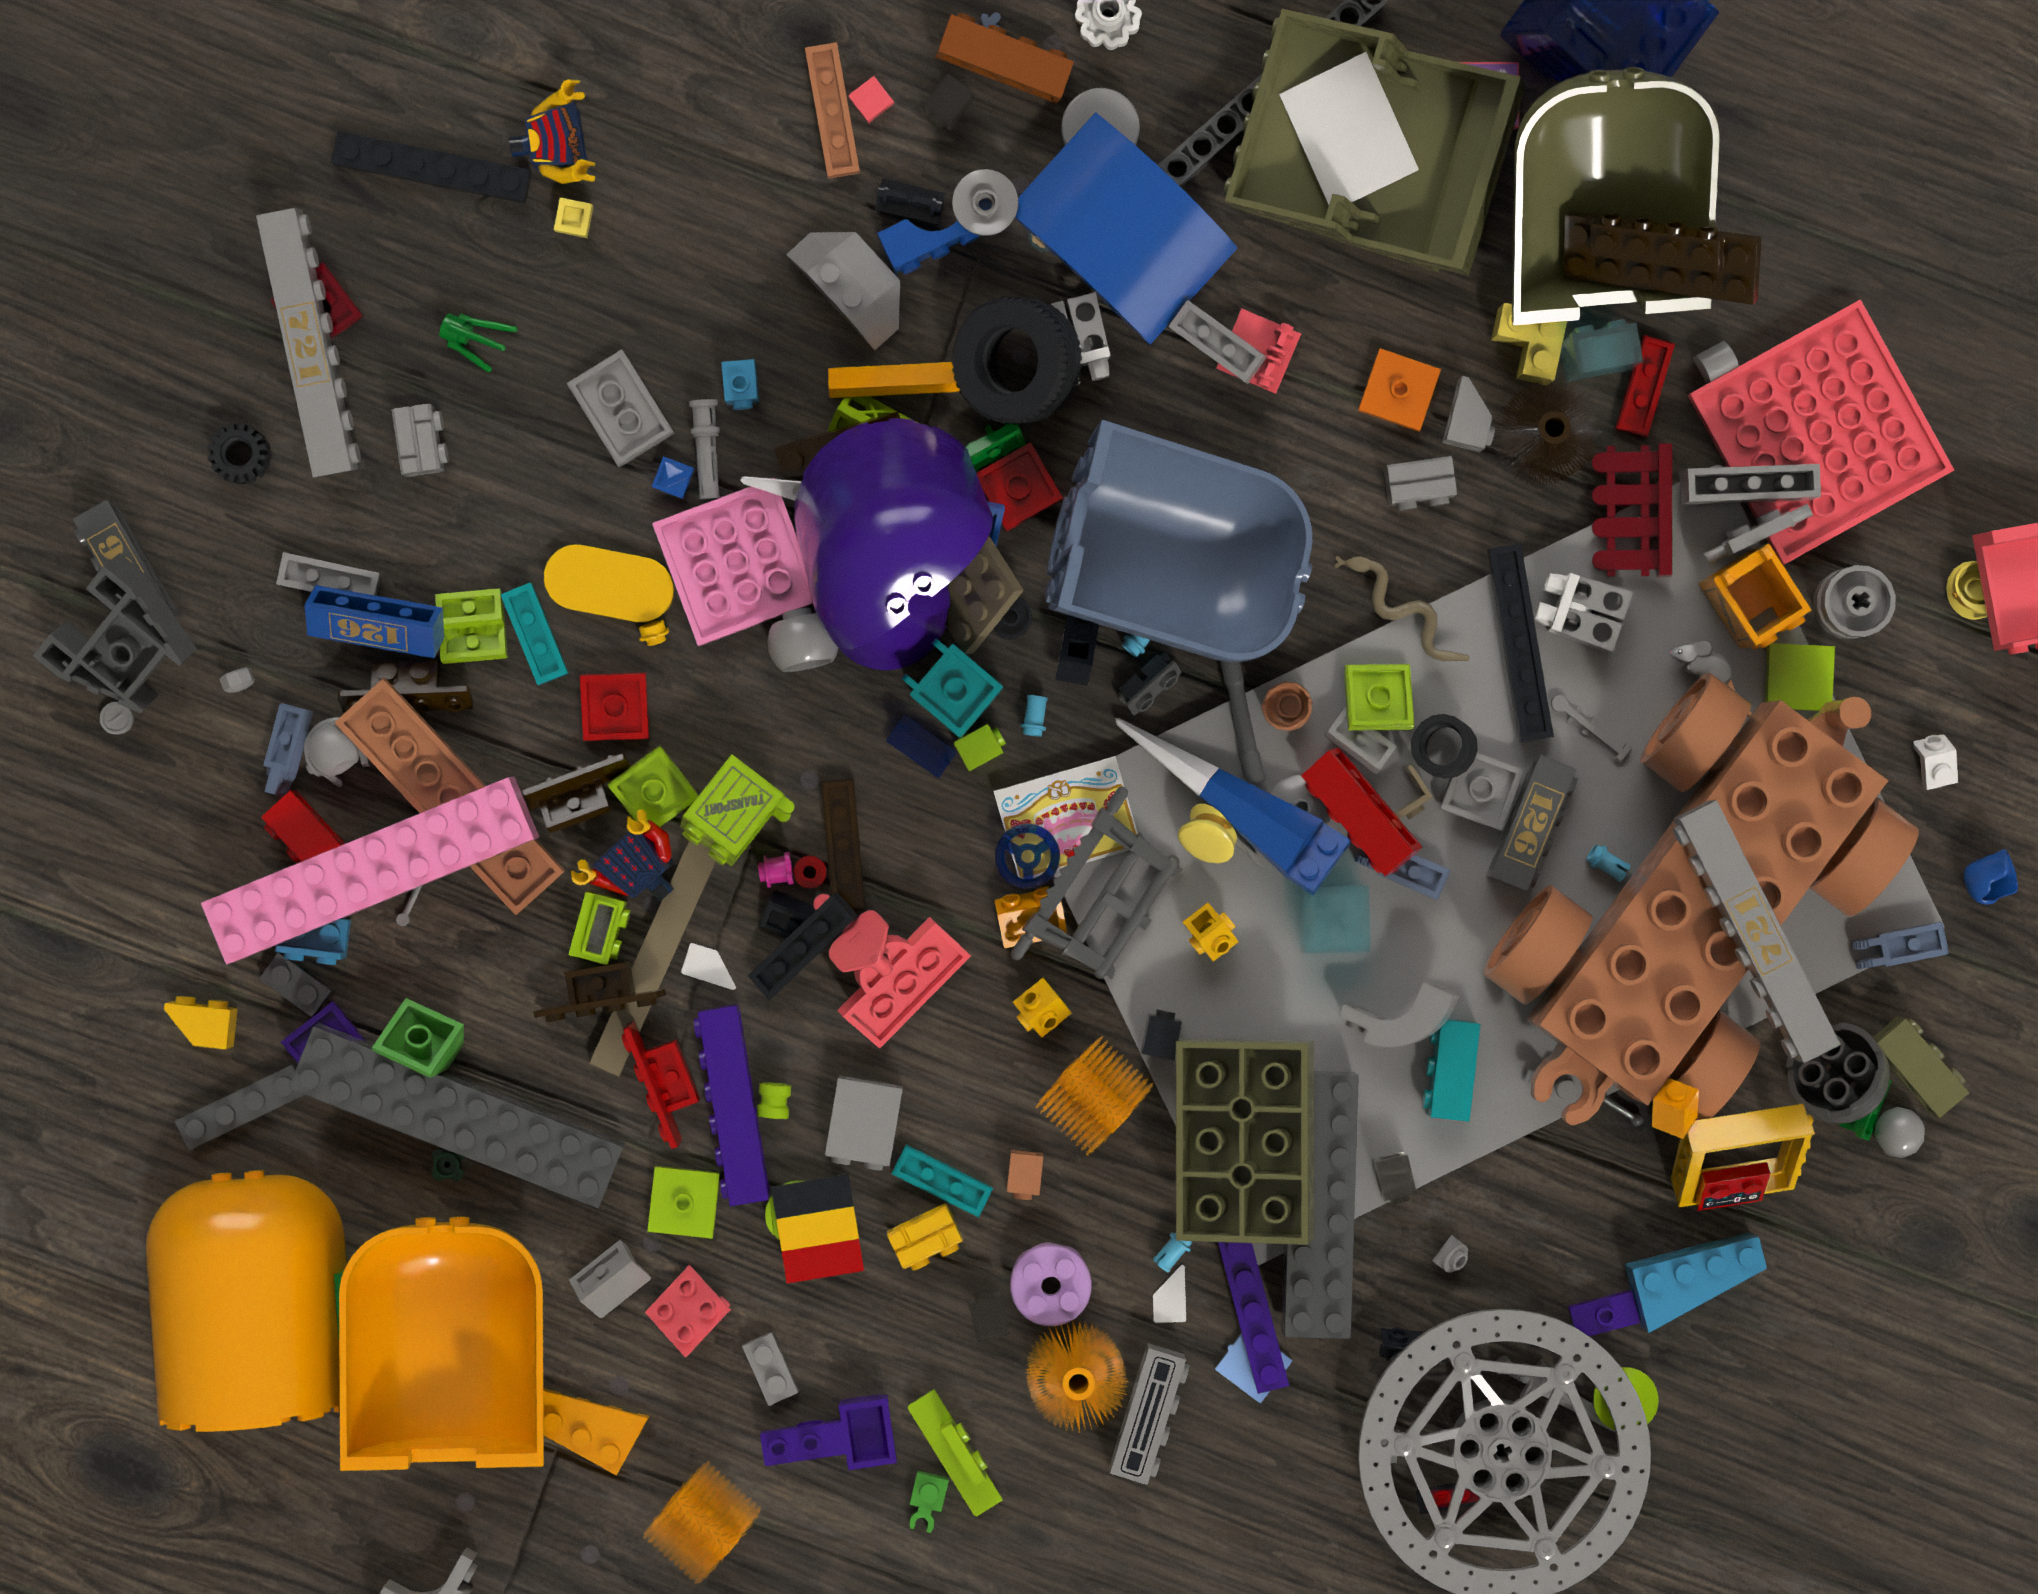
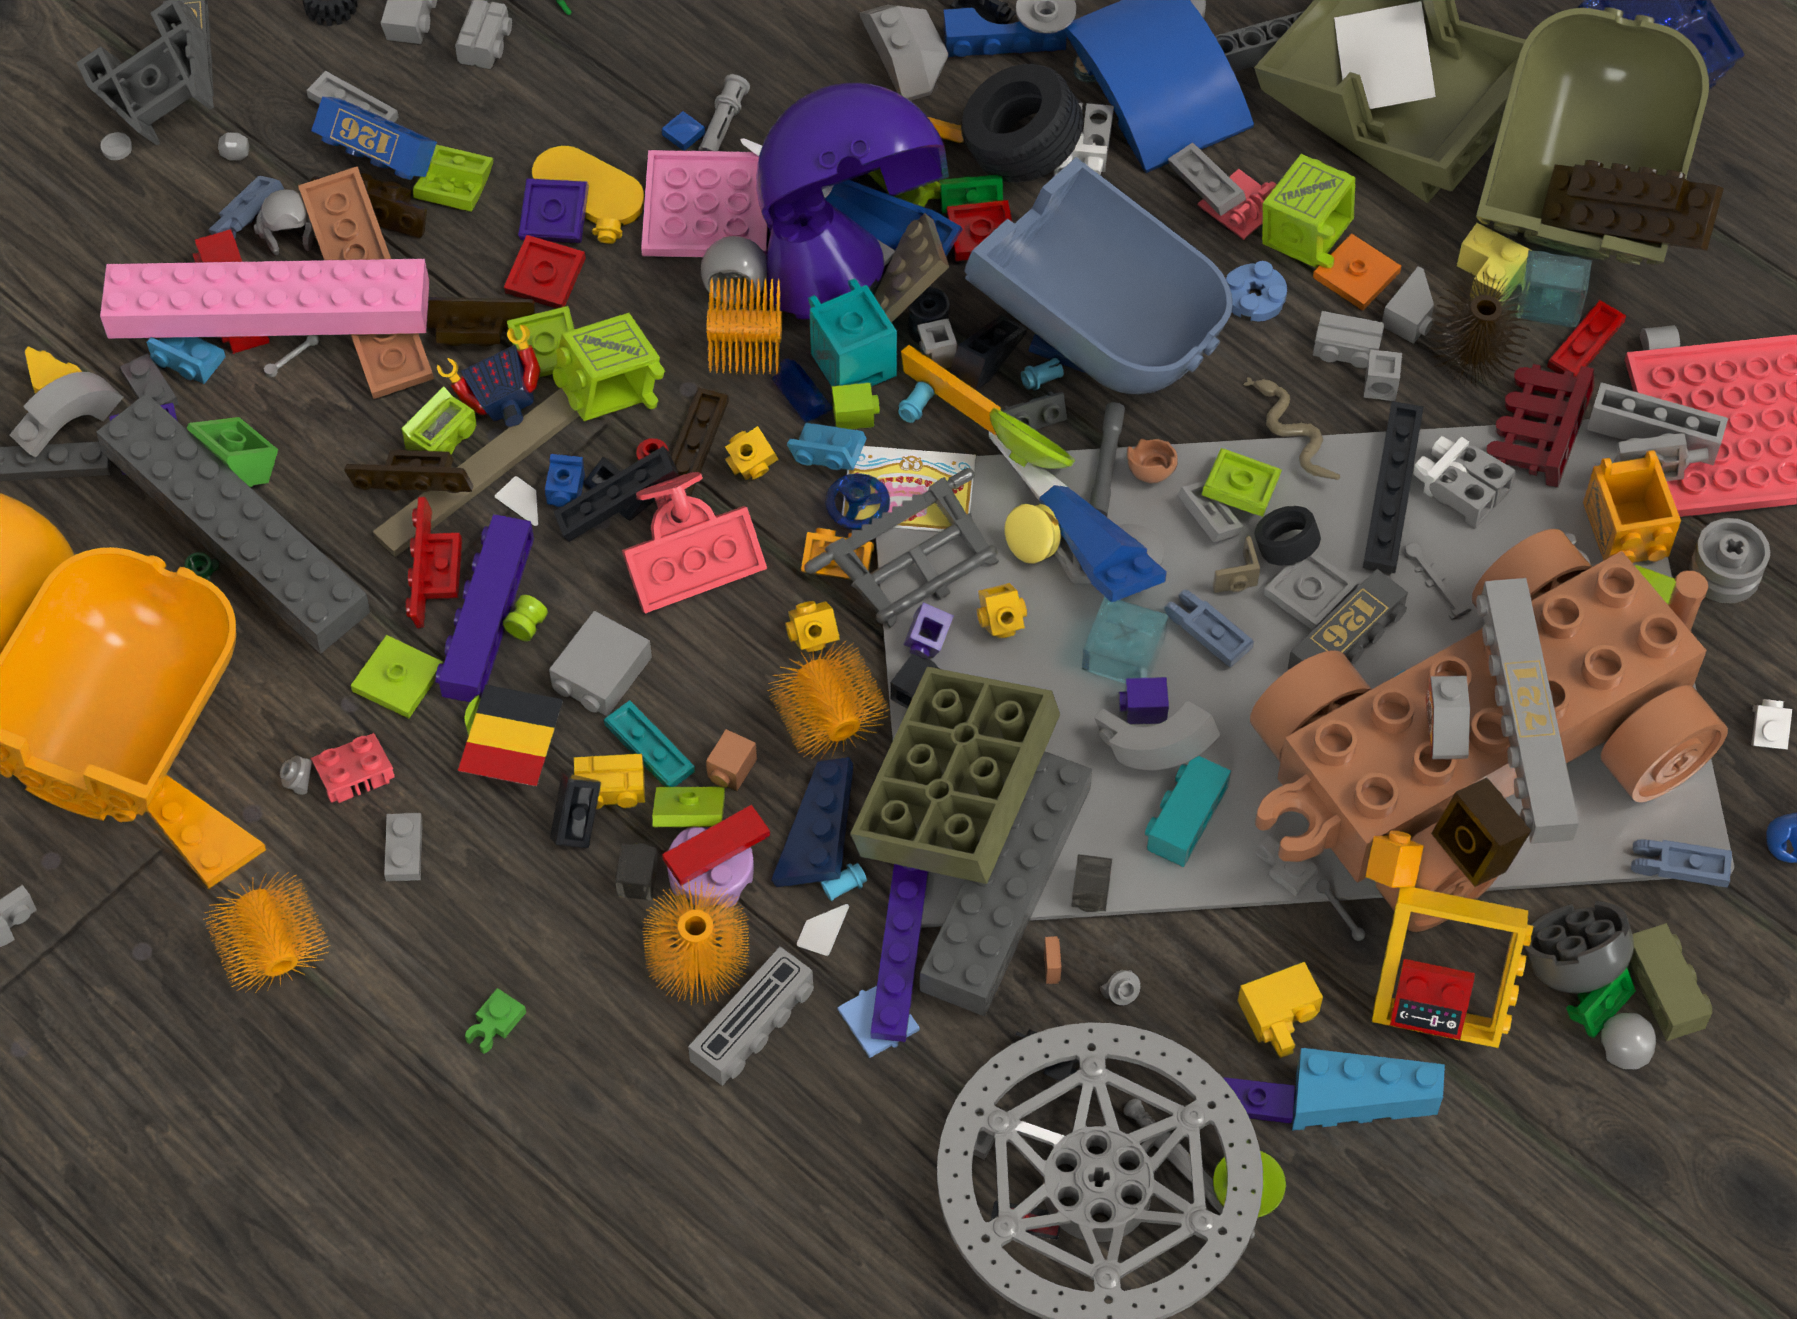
camera: 20 degrees right, 30 degrees down
teal plate [500,582,569,686] -> none
light grey tile [567,349,675,468] -> none
light grey panel [569,1240,651,1318] -> none
dark azure brick [721,359,760,410] -> none
dark pink brick [758,852,794,888] -> none
dark purple plate [760,1394,897,1470] -> none
lime bracket [908,1389,1003,1516] -> none
red brick [1301,747,1423,876] -> none
none -> light grey arch [10,372,123,457]
none -> light grey plate [280,756,312,795]
none -> dark purple plate [518,178,589,243]
none -> blue brick [545,454,585,507]
none -> black slope [550,773,601,848]
none -> lime plate [652,787,725,827]
none -> red tile [662,805,770,886]
none -> light orange piece [707,277,782,375]
none -> yellow brick [725,426,779,480]
none -> dark blue wing [771,757,854,887]
none -> dark azure bracket [787,423,867,470]
none -> light orange tile [901,345,1001,435]
none -> brick [903,602,954,658]
none -> light grey brick [918,319,957,368]
none -> lime dish [989,408,1075,469]
none -> nougat tile [1044,936,1061,984]
none -> dark purple brick [1119,677,1169,724]
none -> medium blue plate [1226,261,1287,322]
none -> yellow hinge [1238,962,1323,1058]
none -> lime container [1262,154,1355,268]
none -> light grey brick [1364,349,1402,401]
none -> light grey slope [1425,676,1470,759]
none -> dark brown brick [1431,778,1532,887]

